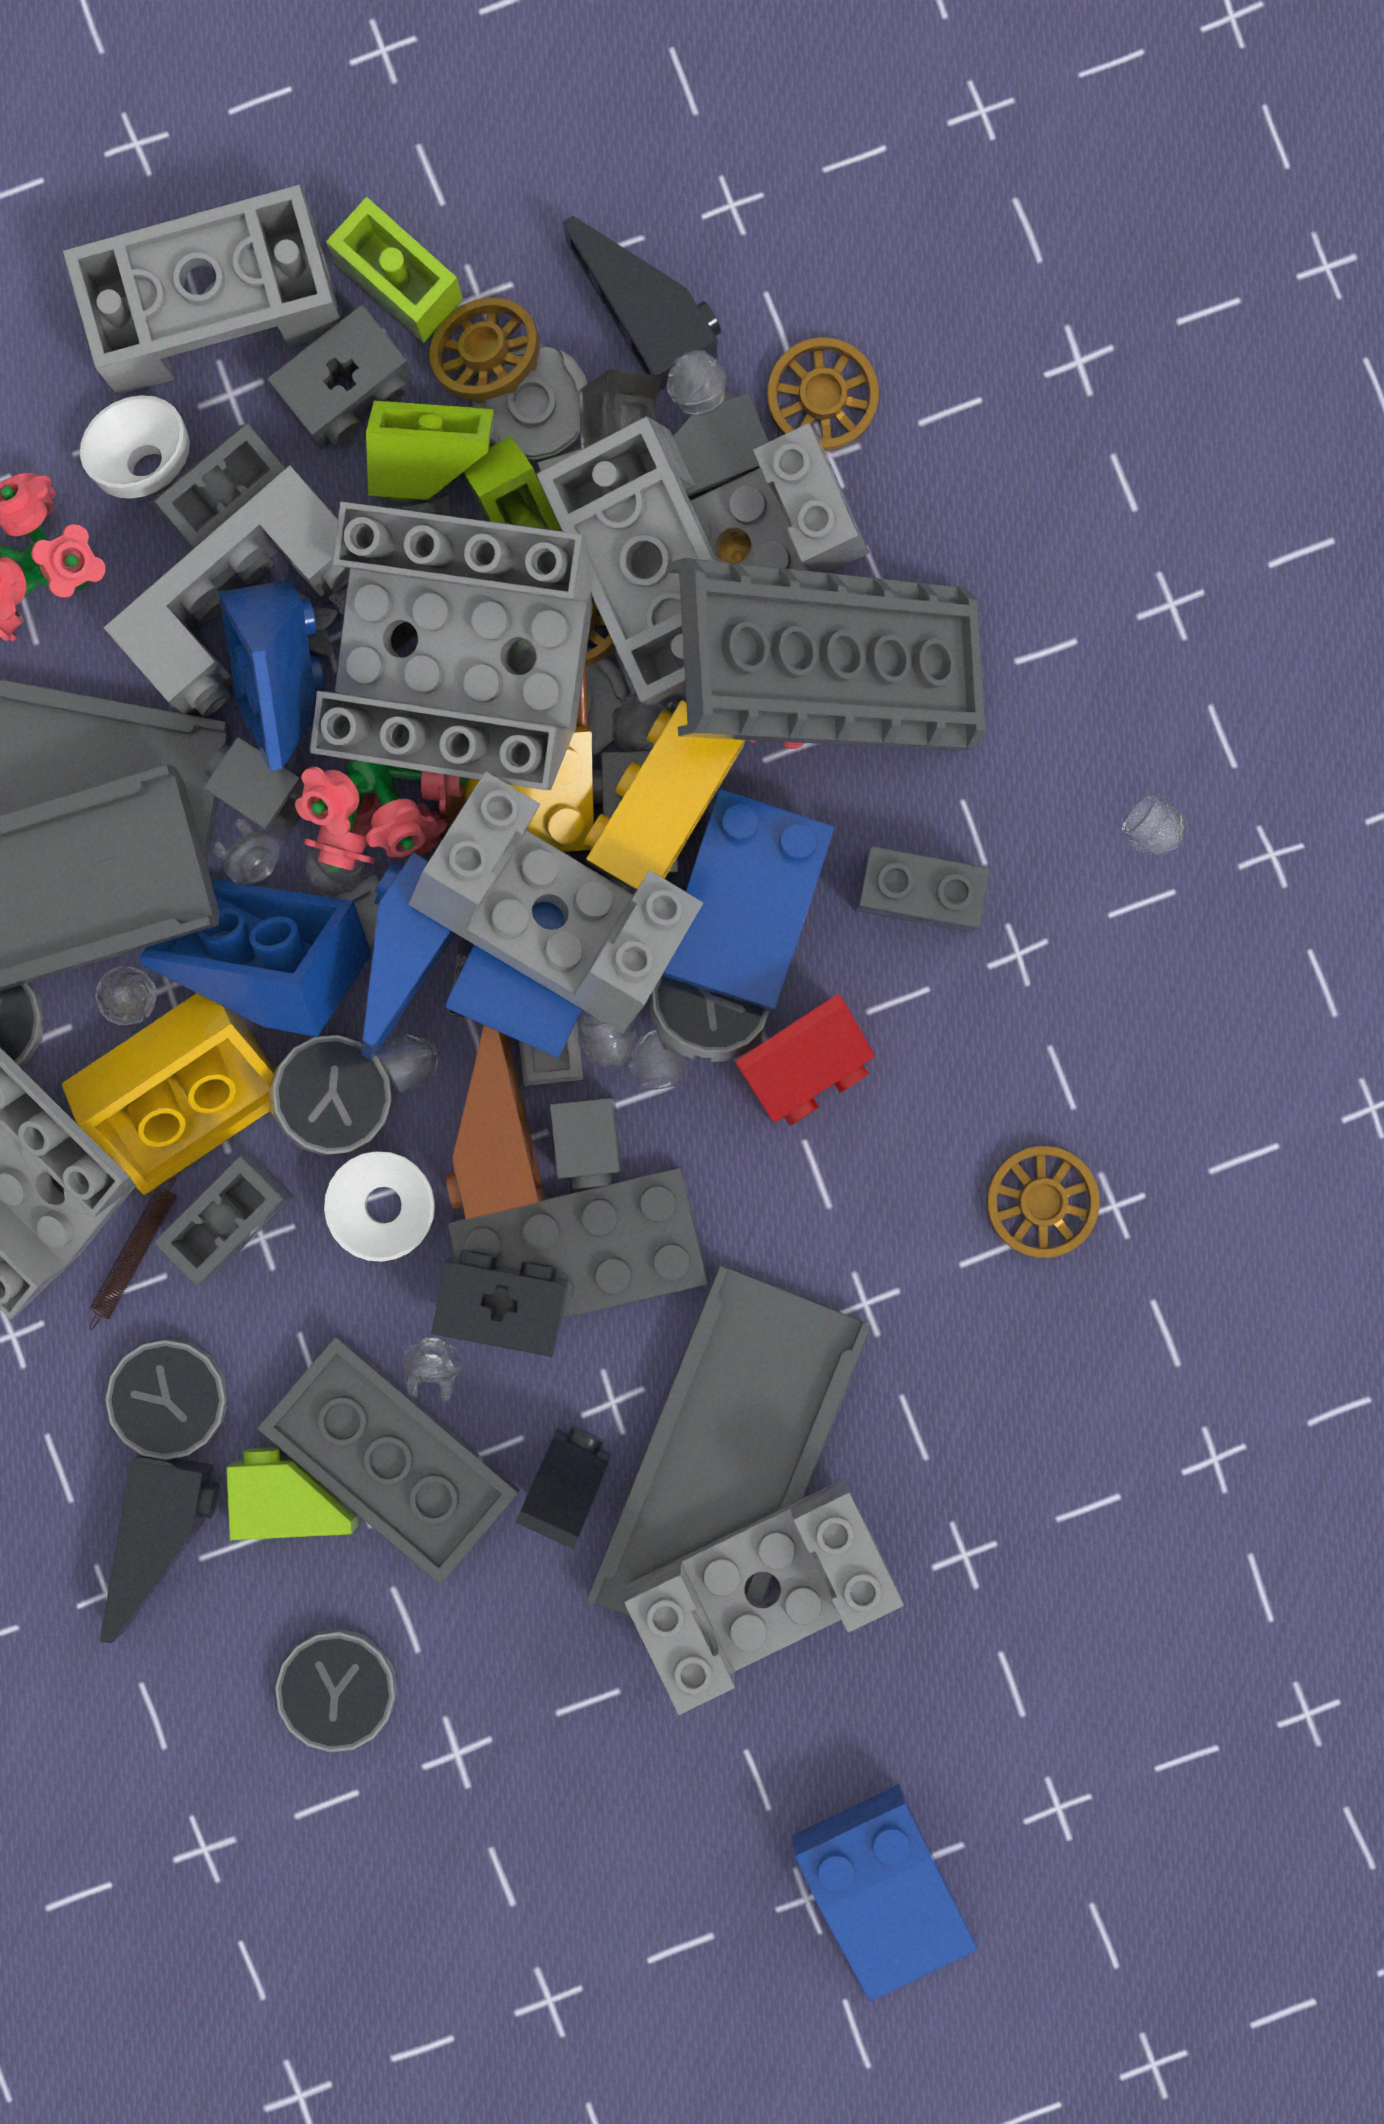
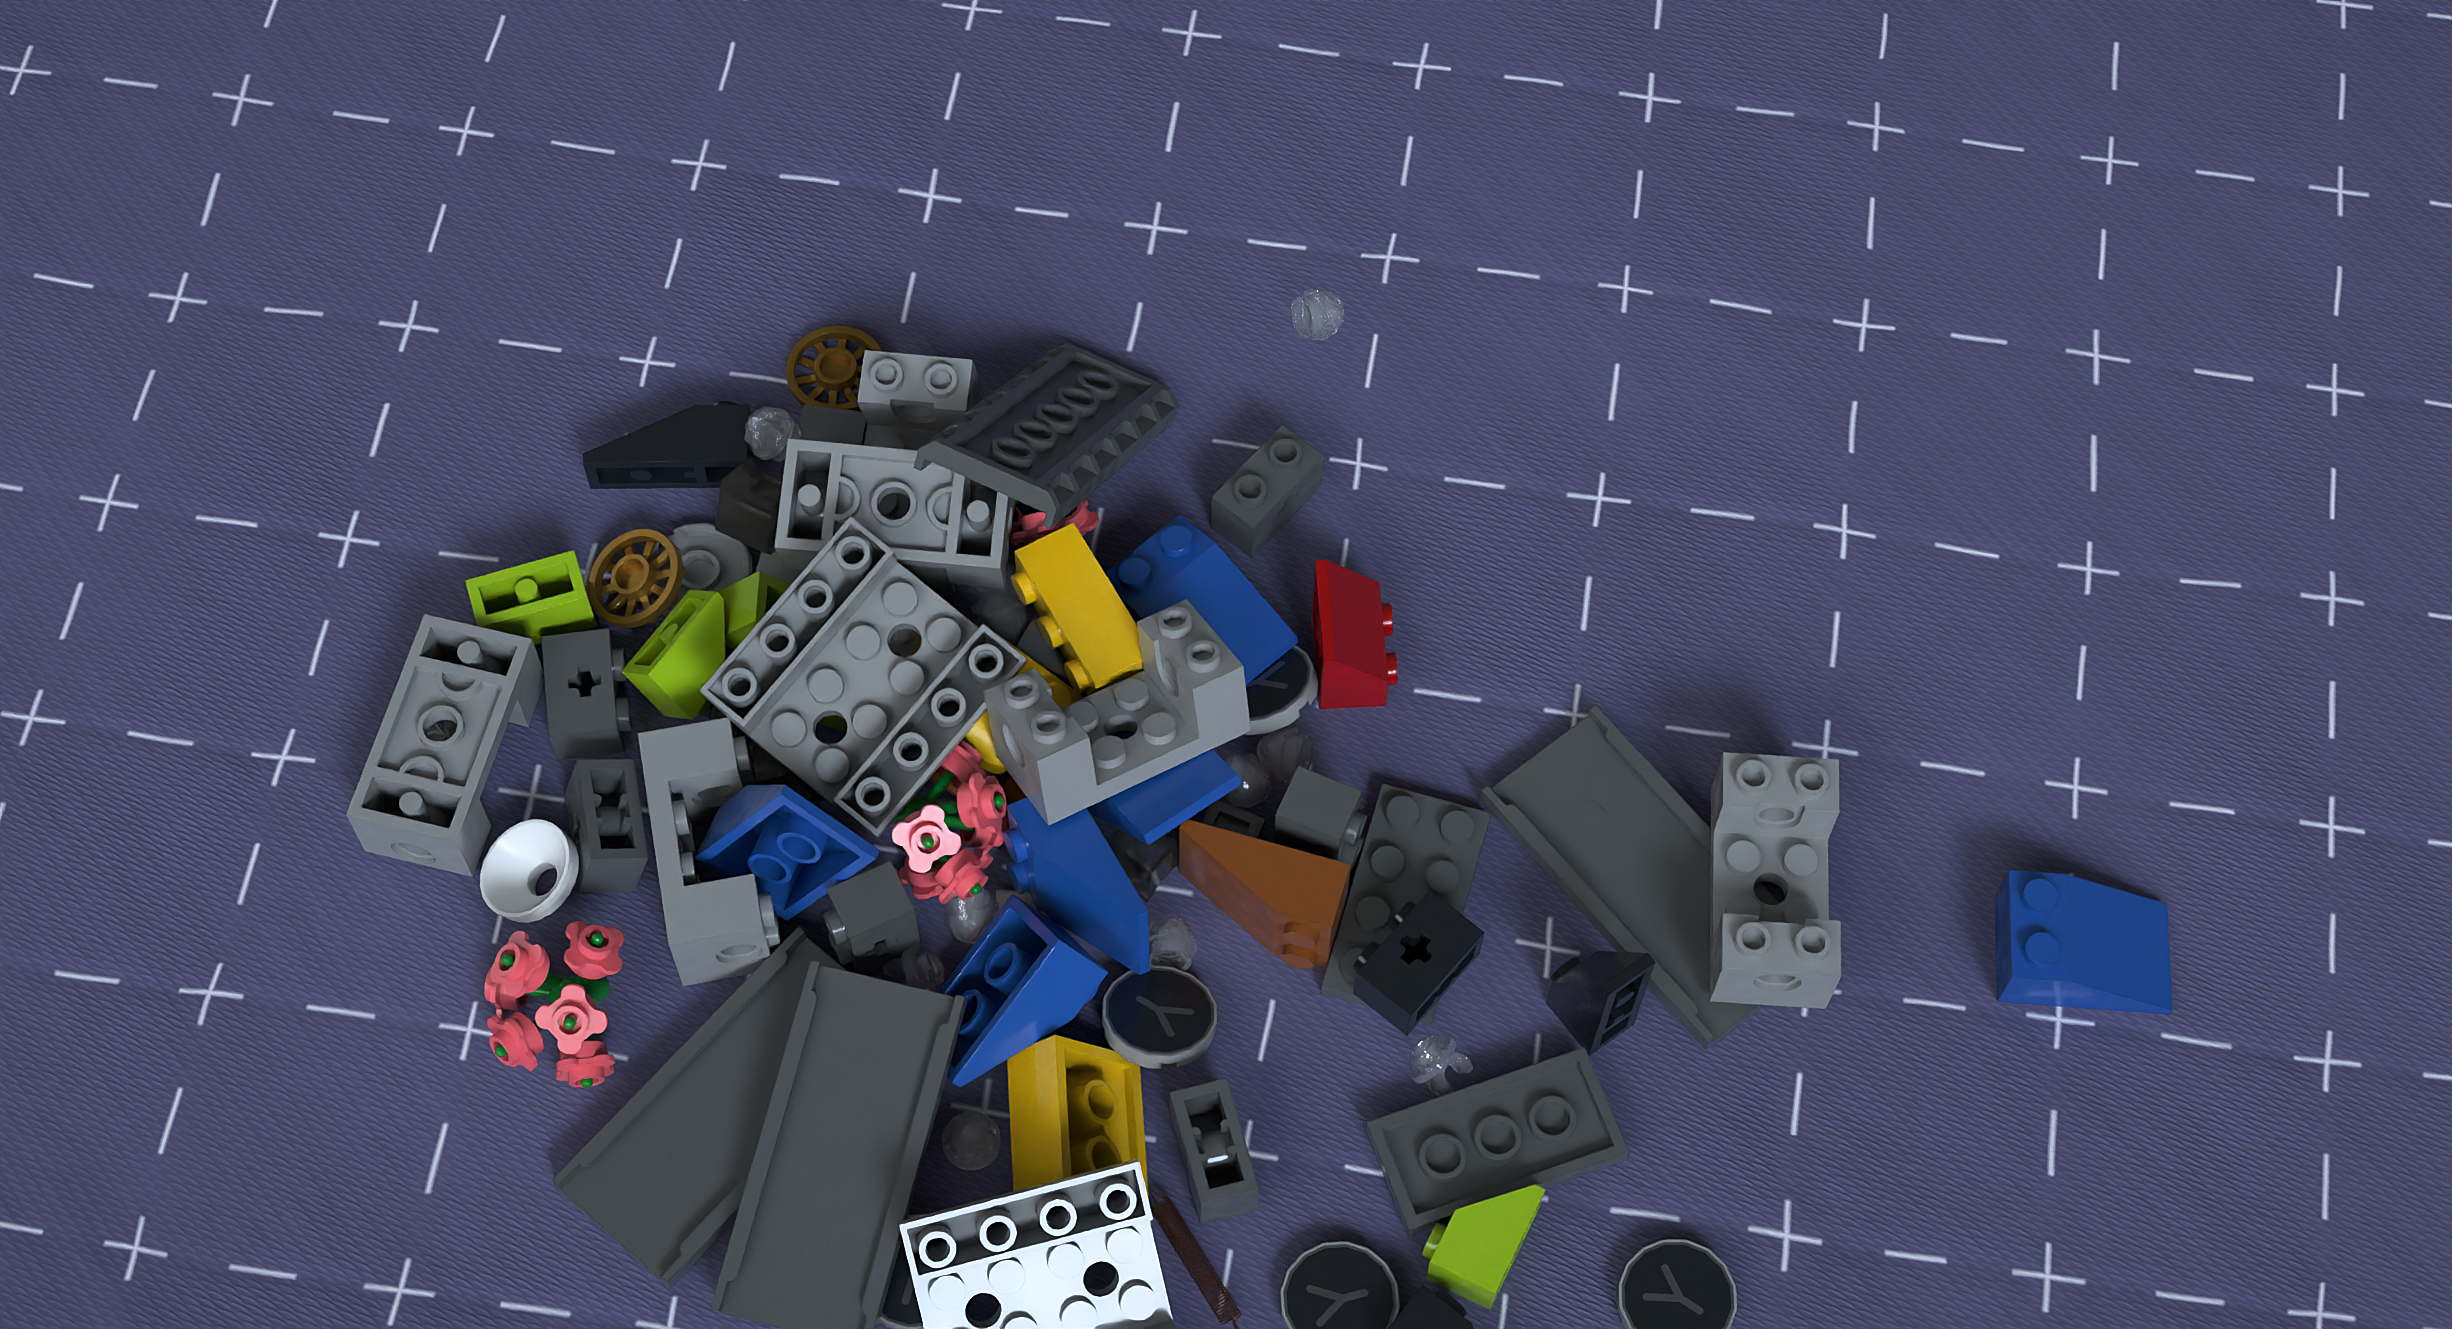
camera: 60 degrees left, 25 degrees down
white piece [324,1151,435,1262] -> none
pearl gold wheel [987,1146,1100,1258] -> none

